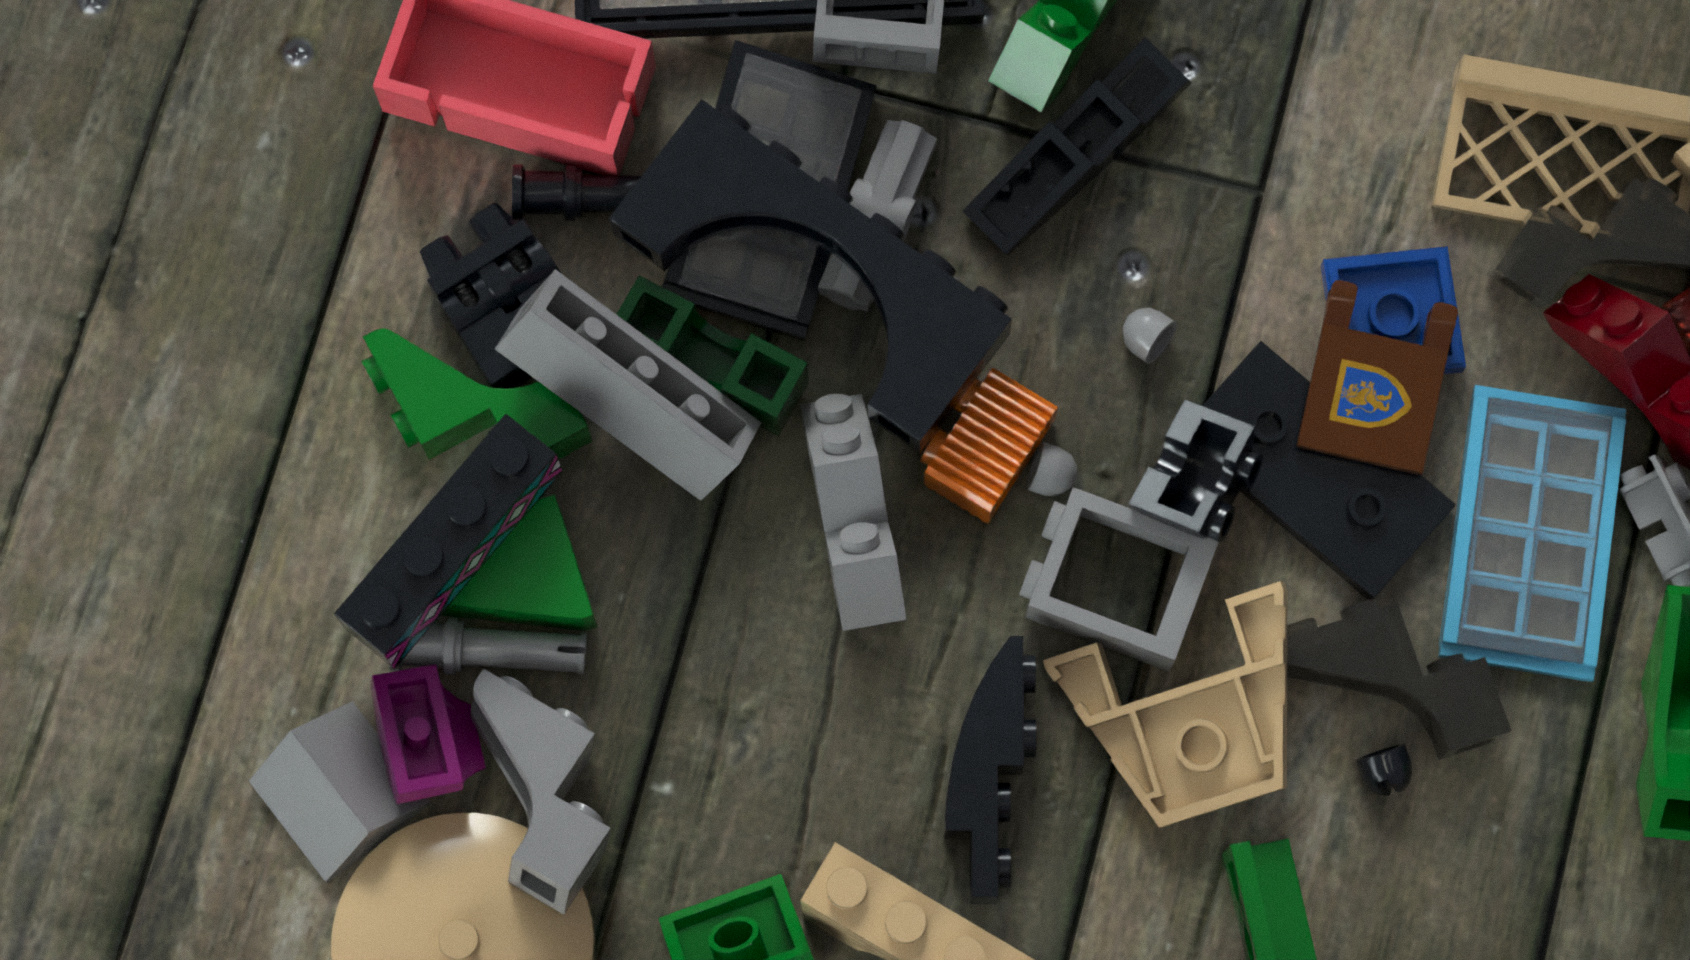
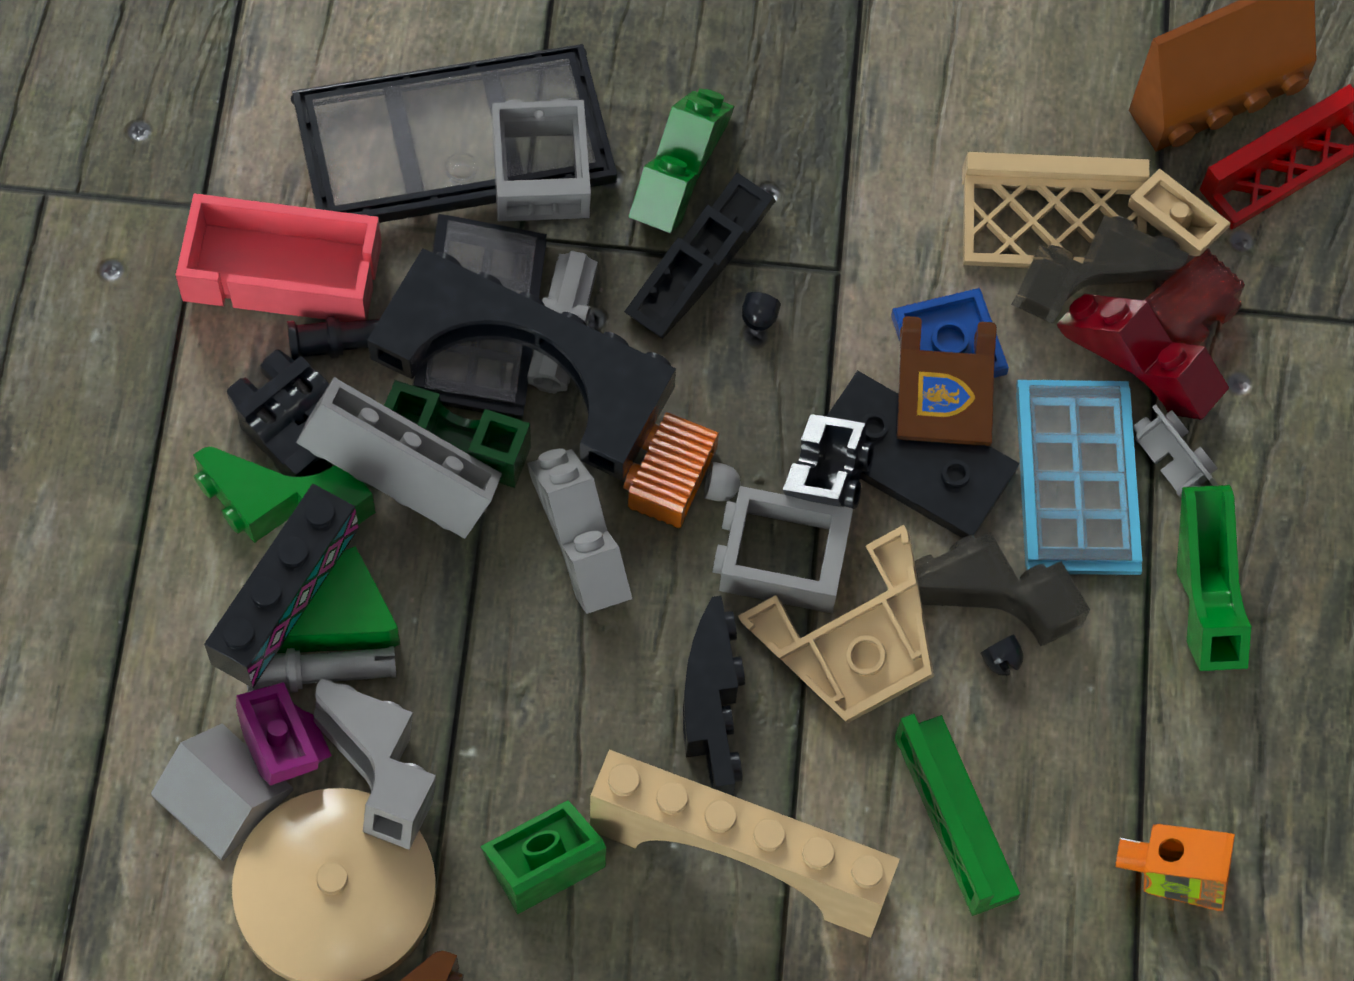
camera: 15 degrees left, 10 degrees down
light grey hinge [1123,308,1177,364] -> none
none -> black hinge [742,292,781,331]

